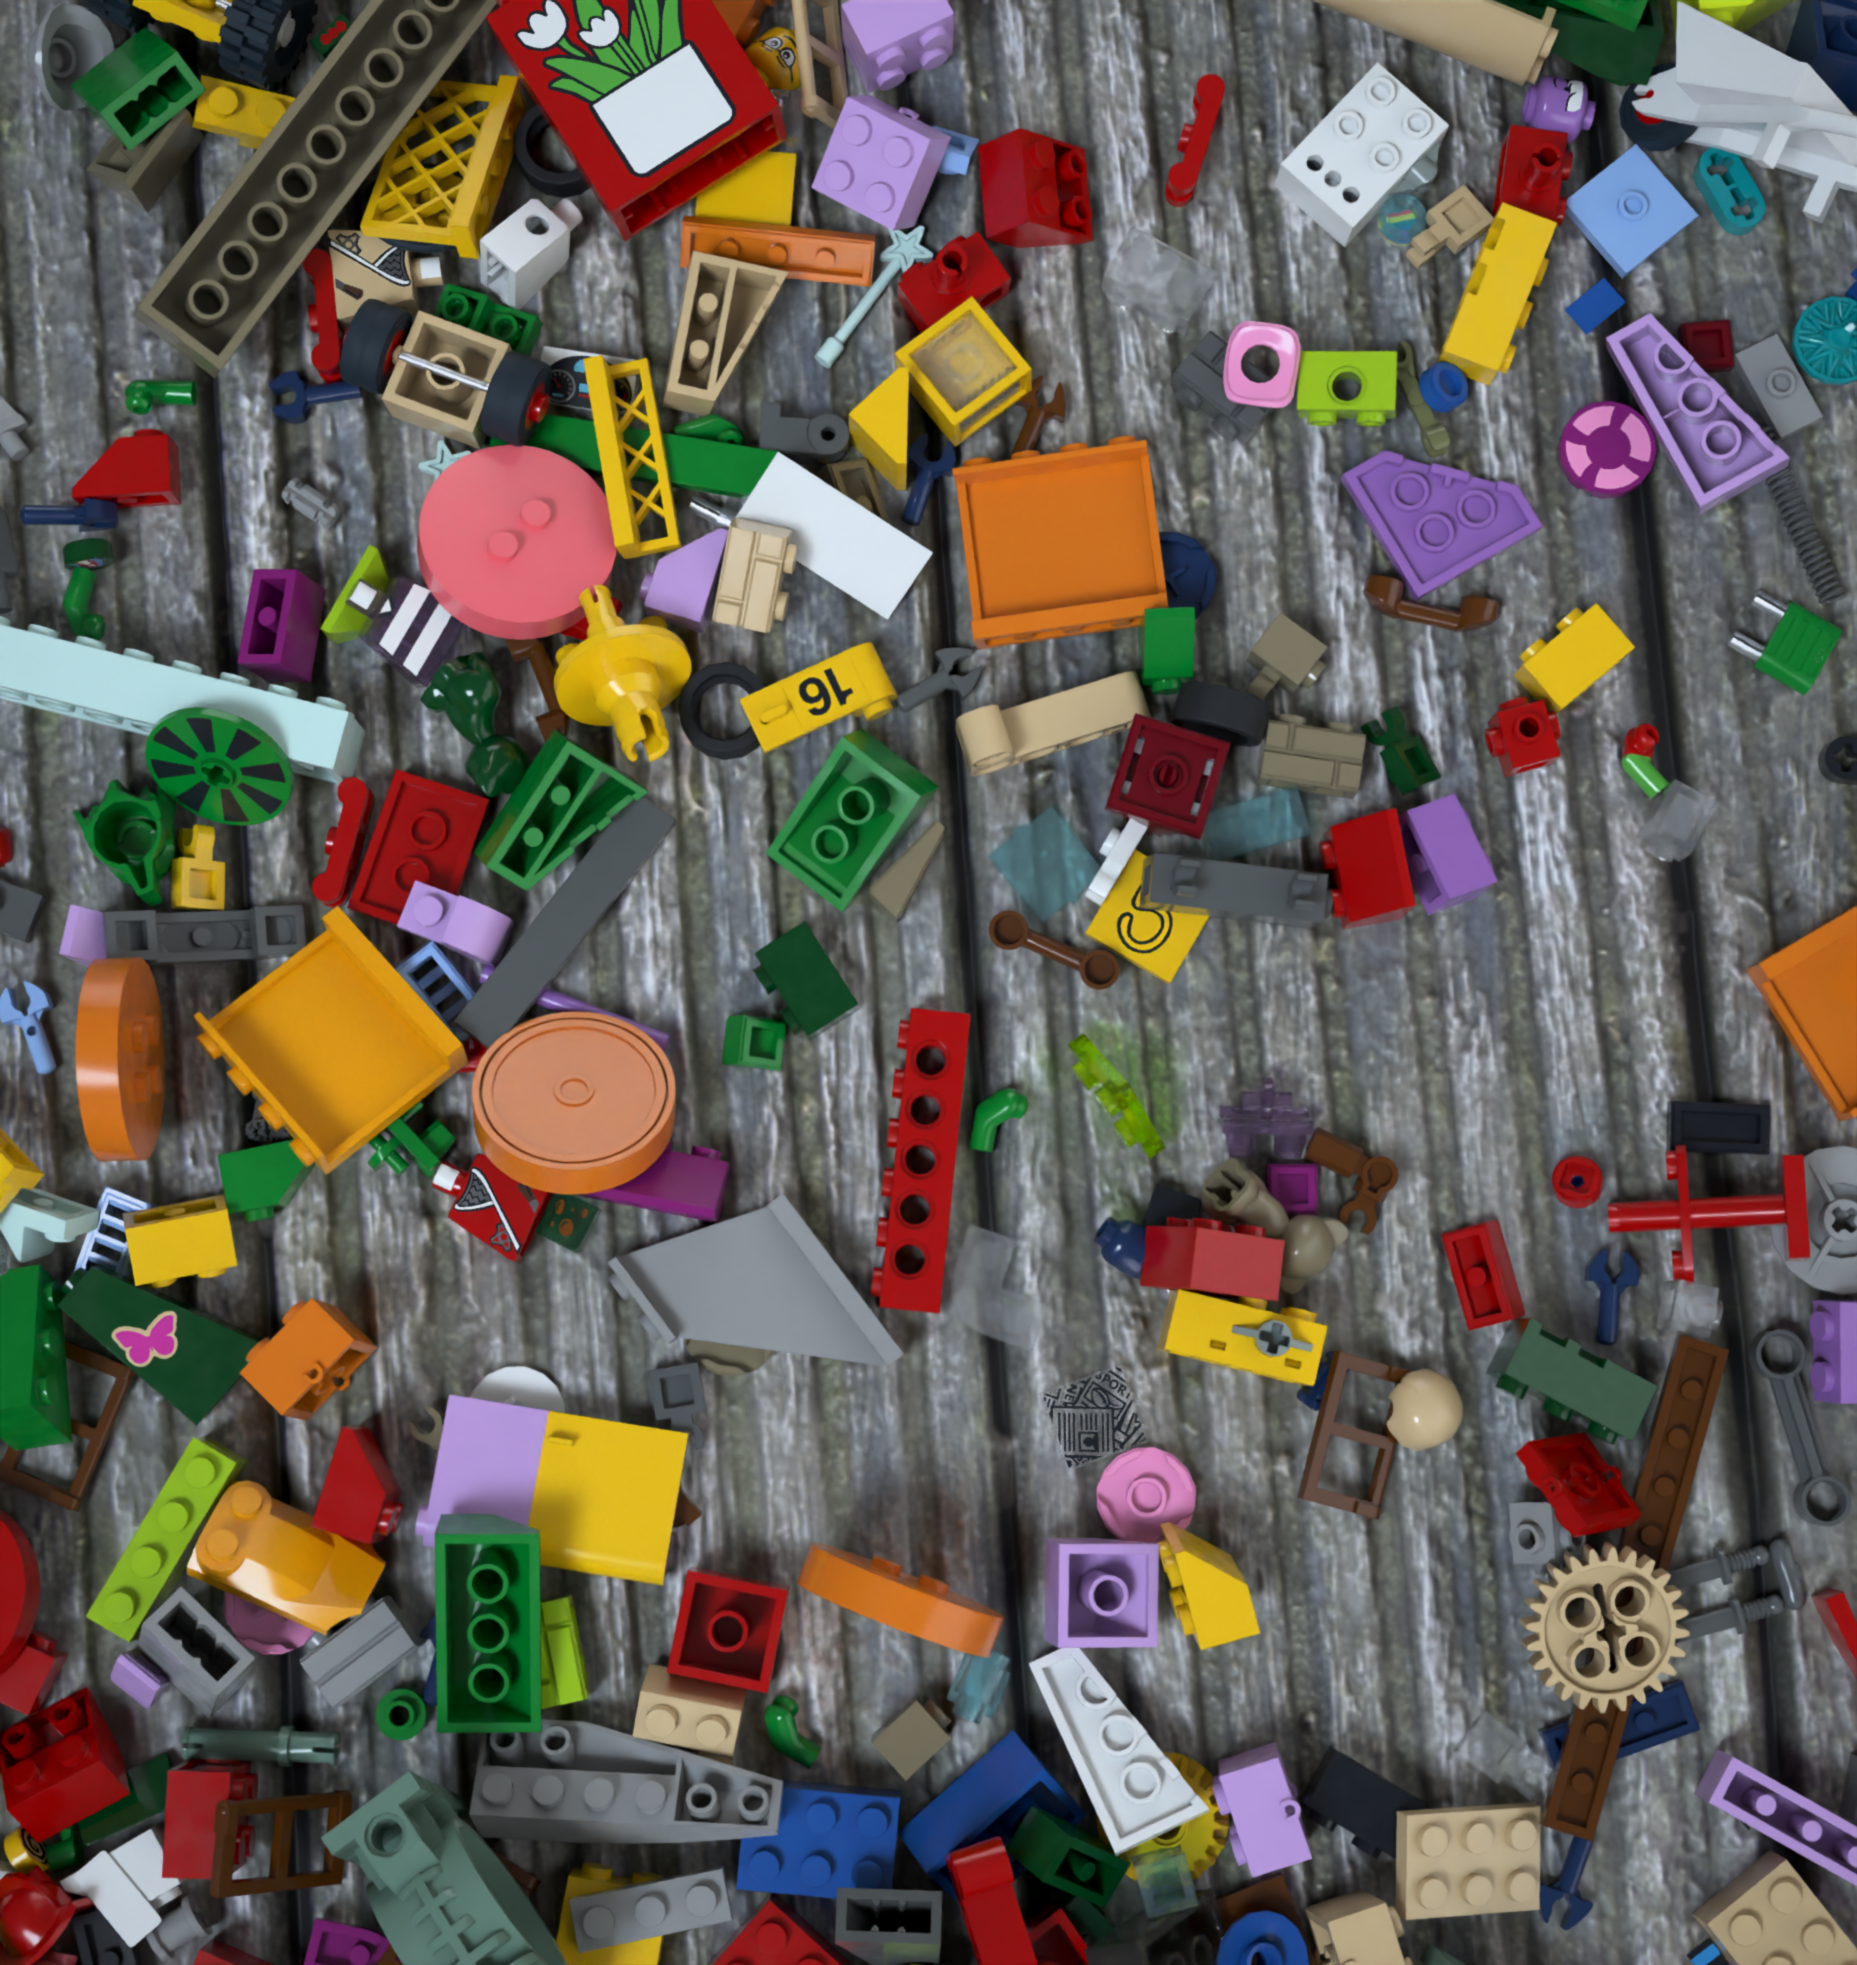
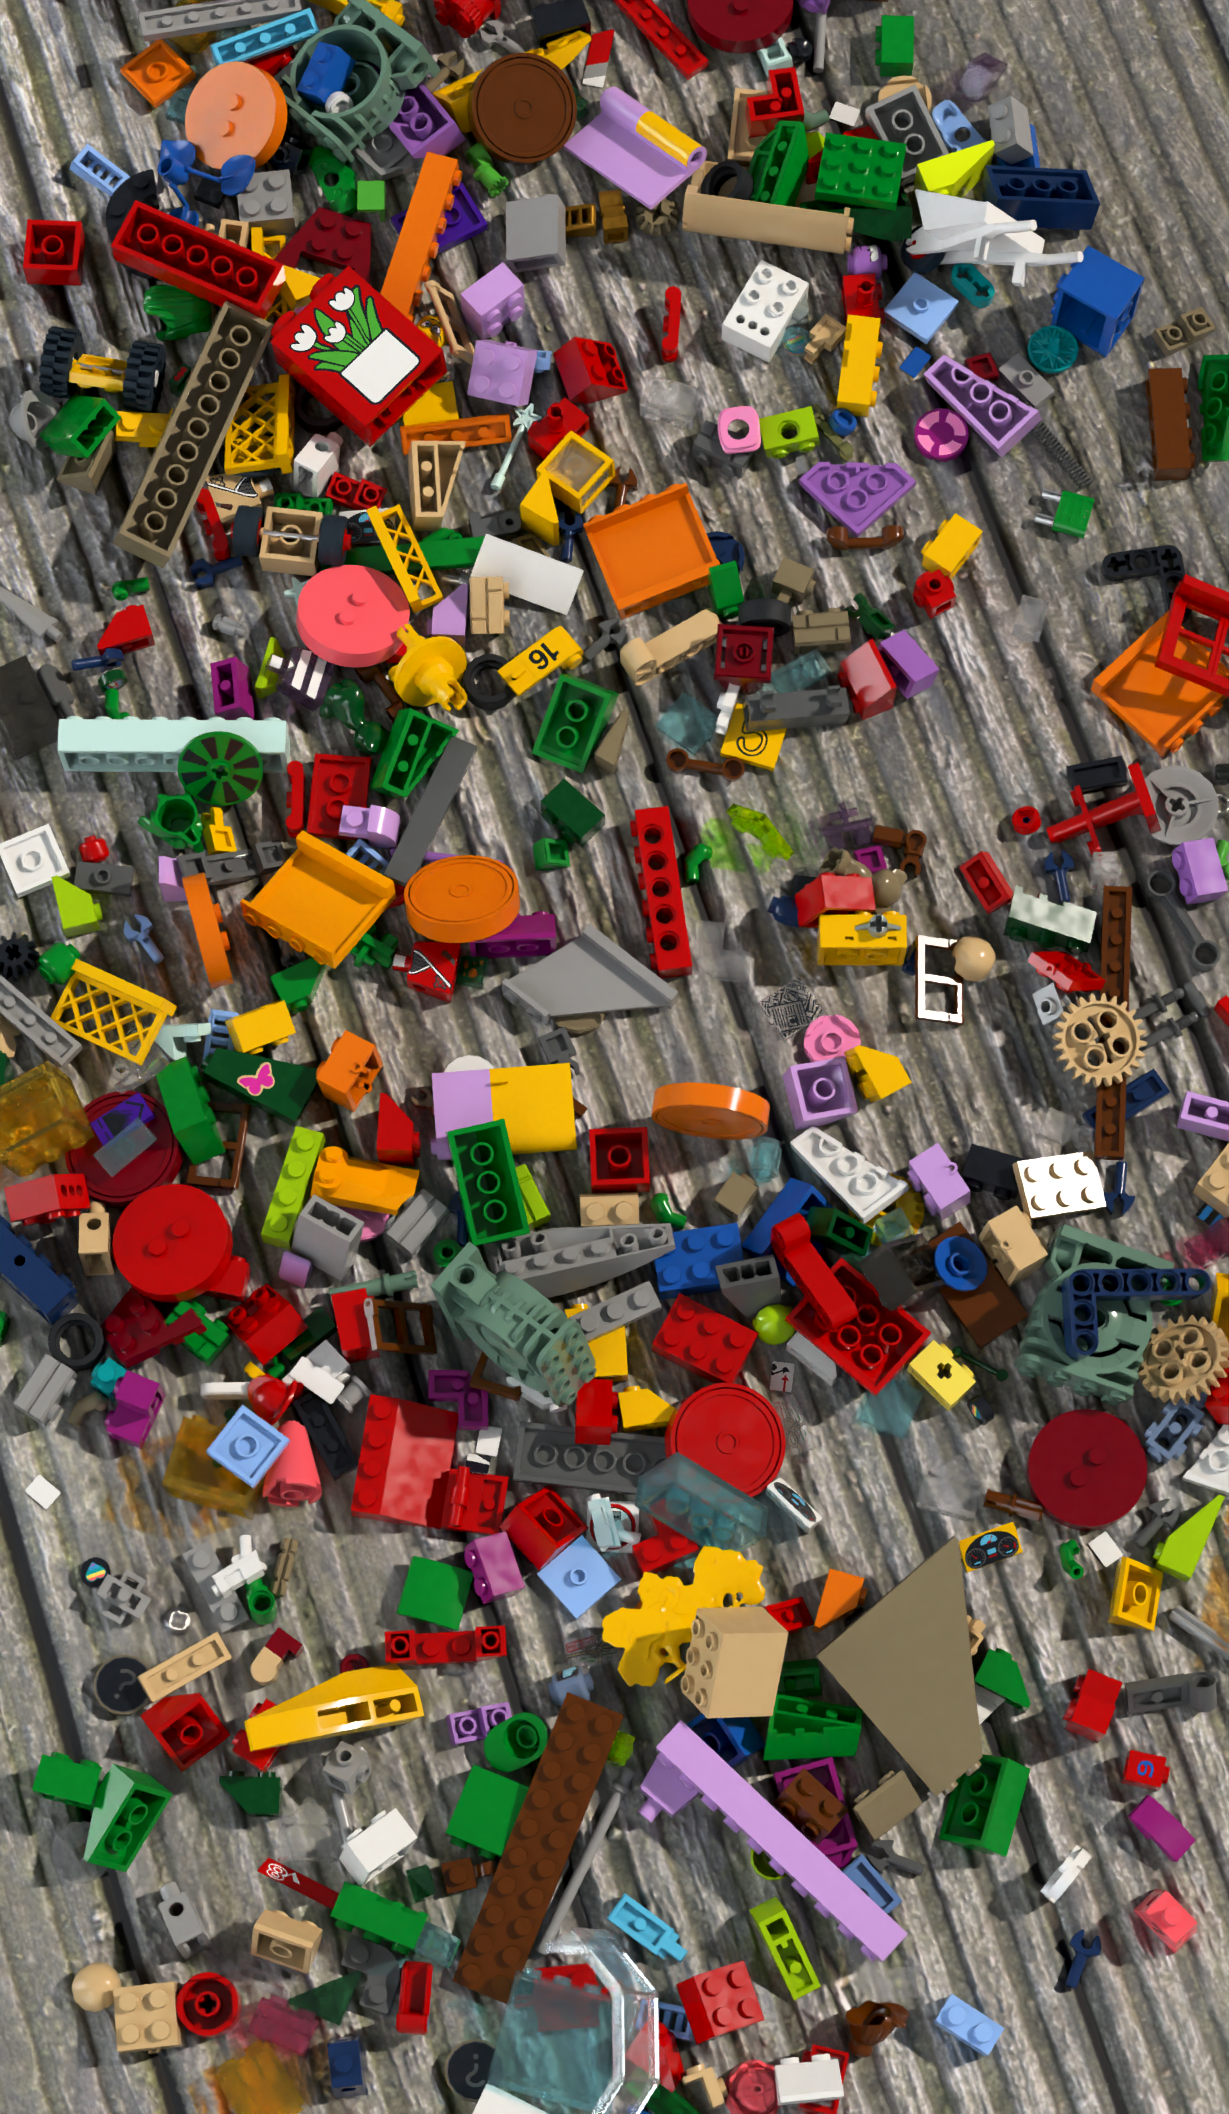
camera: 10 degrees left, 10 degrees down
arm [1621,723,1669,799] -> none
none -> red slope [324,472,388,510]

